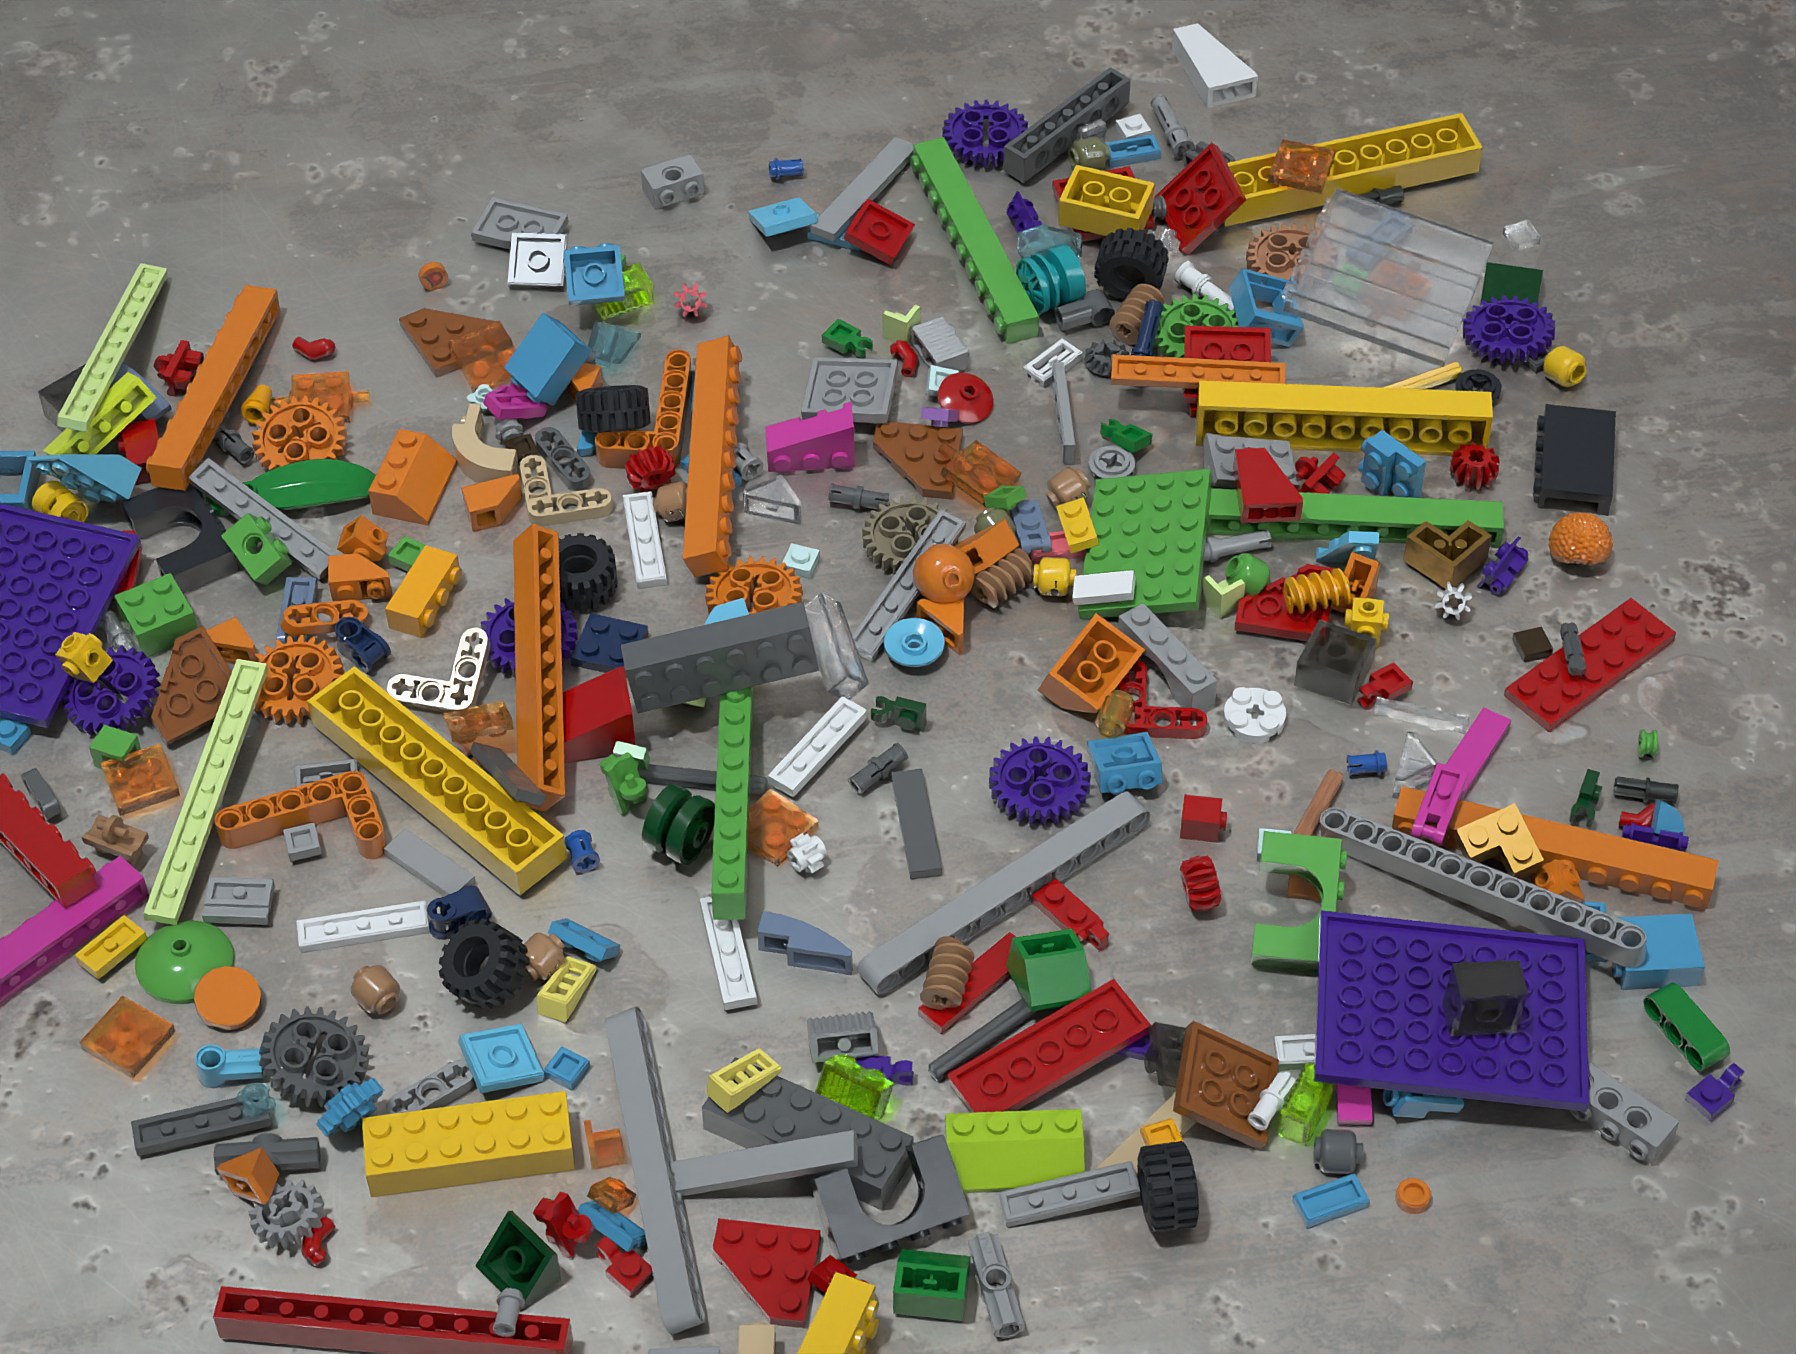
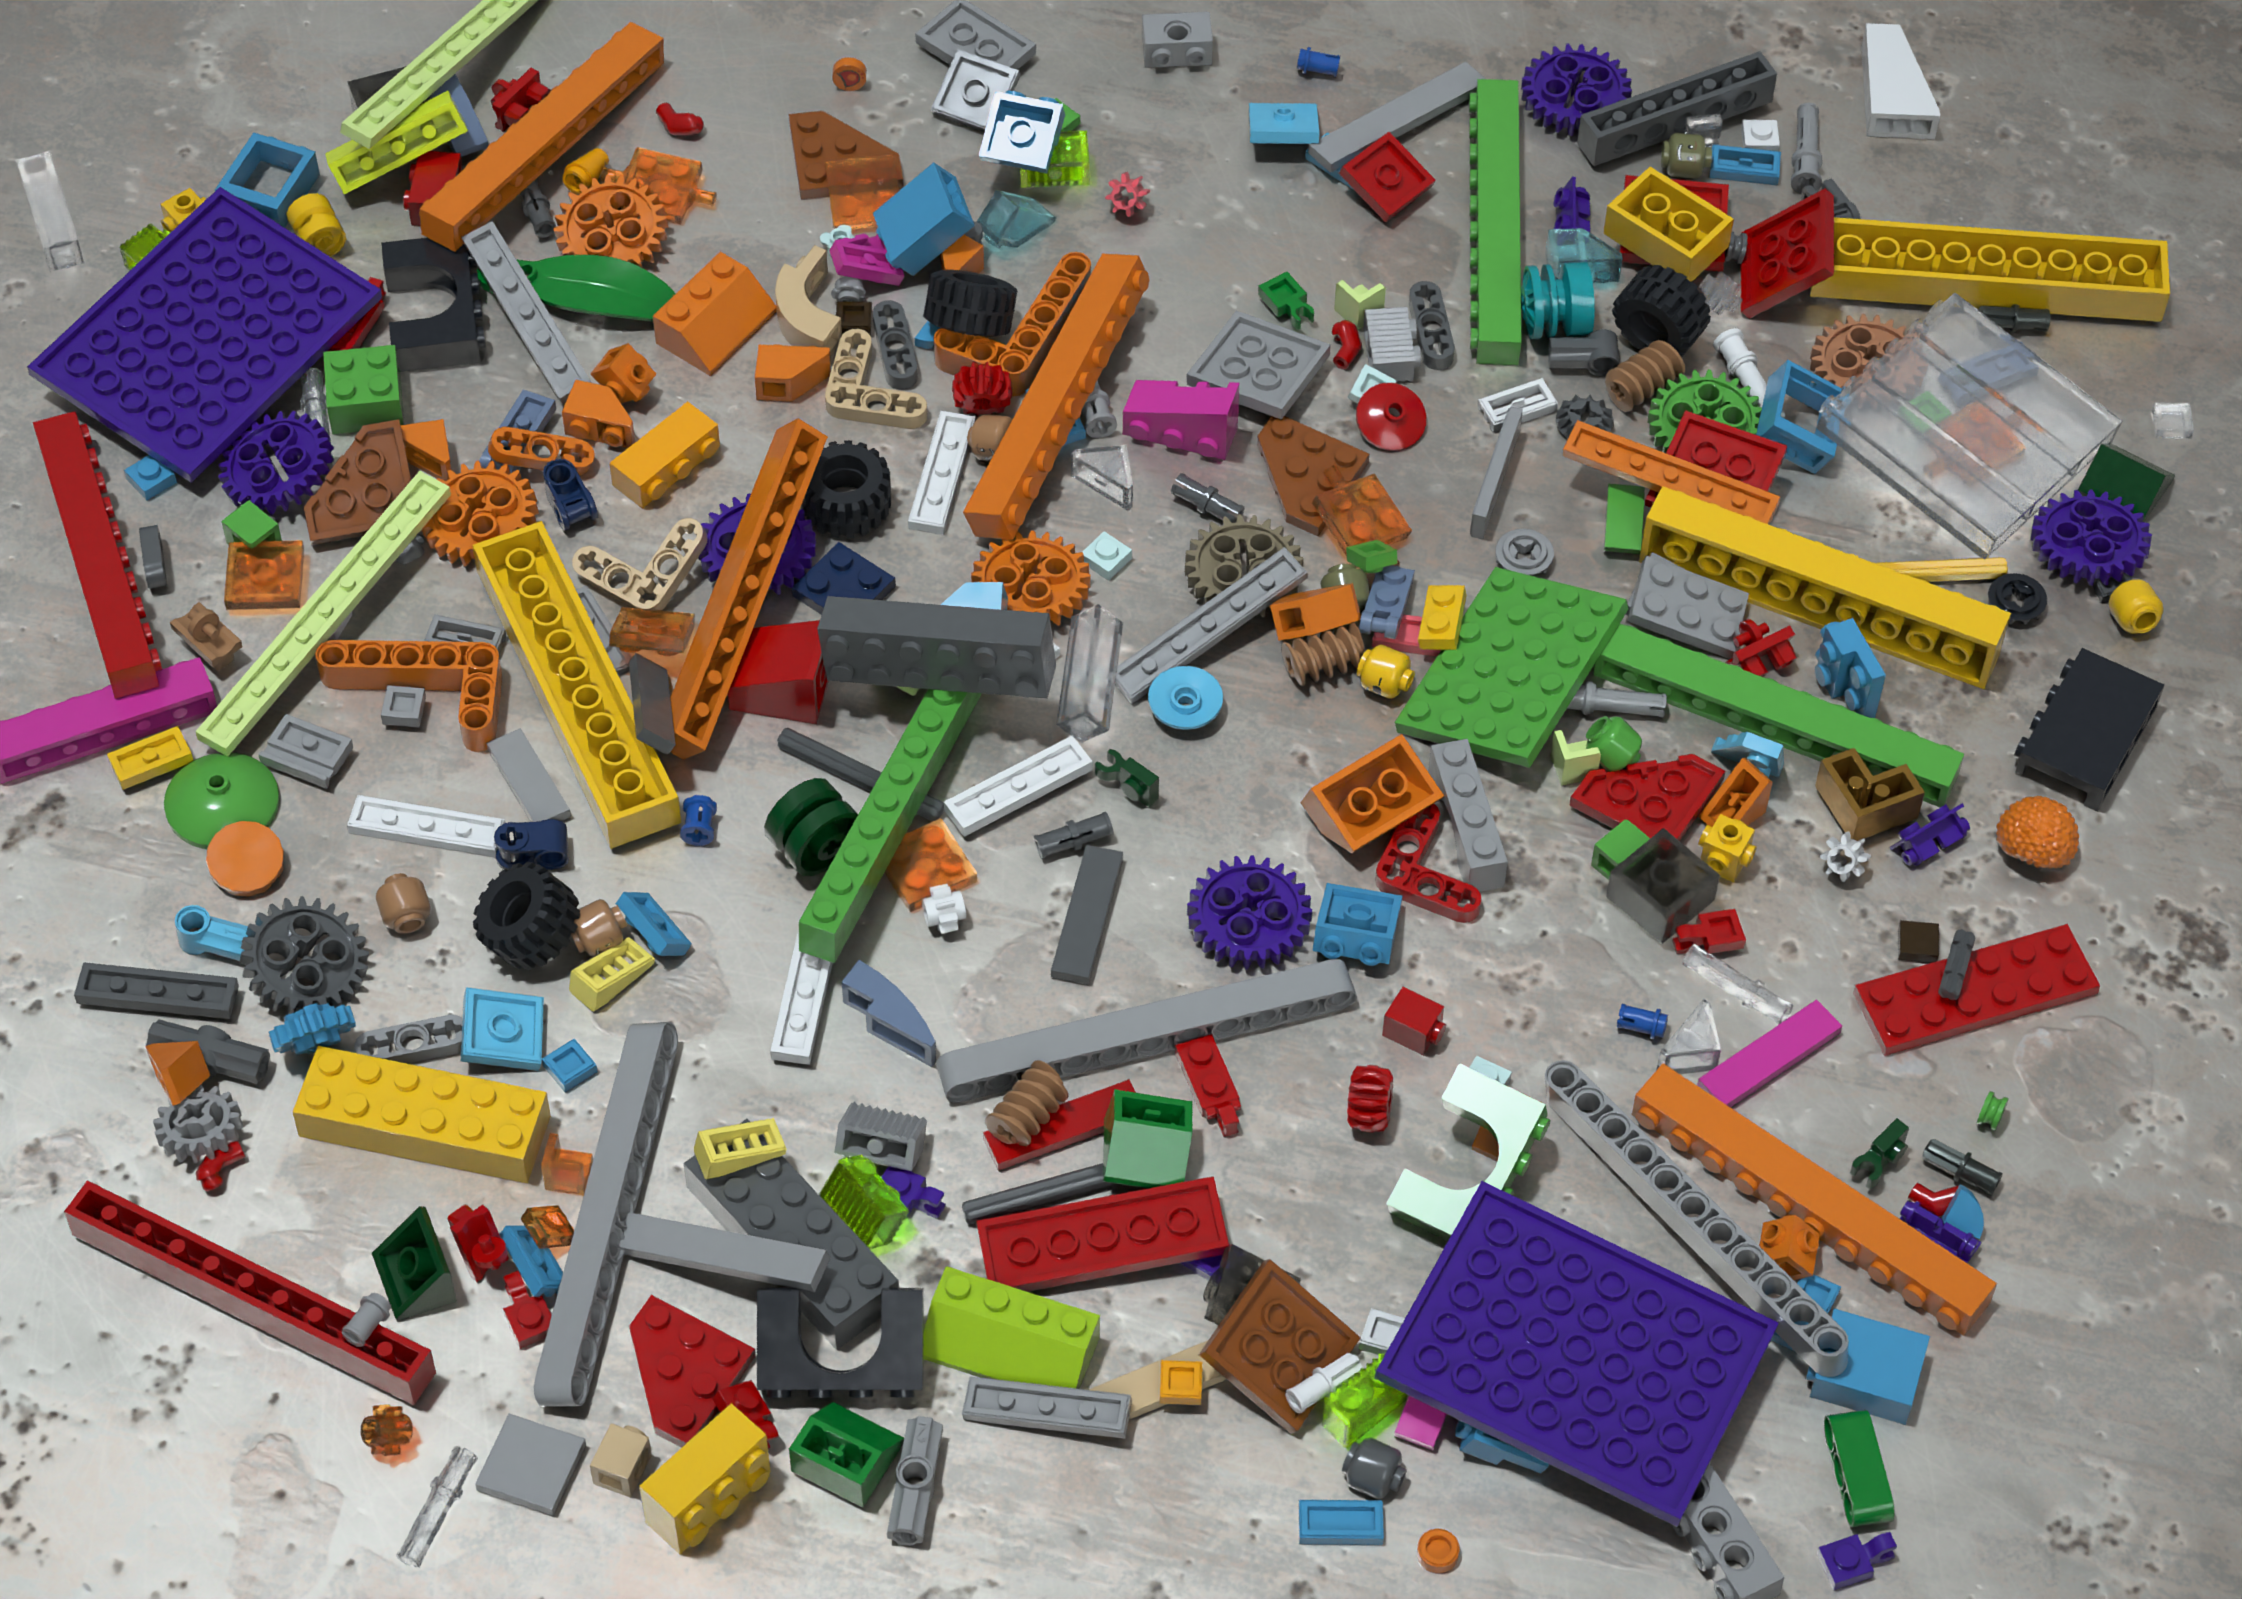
camera: 20 degrees right, 5 degrees up
medium azure slope [27,454,142,503] -> none
yellow brick [55,632,113,683] -> none
clear orange plate [79,995,176,1079] -> none
bright green brick [221,513,293,585] -> none
clear light blue plate [237,1082,276,1118] -> none
bright green plate [388,536,425,572] -> none
bright green hips [599,752,648,815] -> none
plate [613,741,650,770] -> none
orange cylinder [913,543,975,603] -> none
orange slope [917,599,964,655] -> none
medium lavender plate [921,407,959,427] -> none
medium nougat head [1046,467,1091,508] -> none
white tile [1072,570,1136,605] -> none
clear yellow brick [1095,690,1134,738] -> none
green plate [1100,419,1153,453] -> none
dark blue pin [1131,300,1164,356] -> none
black tyre [1137,1141,1199,1233] -> none
white plate [1223,687,1286,744] -> none
red slope [1233,447,1303,523] -> none
clear orange plate [1268,139,1336,194] -> none
light orange piece [1283,568,1351,614] -> none
nougat axle [1294,769,1343,836] -> none
dark pink plate [1411,763,1468,846] -> none
clear smoke brick [1442,960,1528,1036] -> none
red gear [1449,441,1500,491] -> none
brick [1455,803,1544,879] -> none
none -> dark grey beam [1409,281,1455,370]
none -> bright green panel [1591,820,1654,889]
none -> bright green slope [1603,483,1645,554]

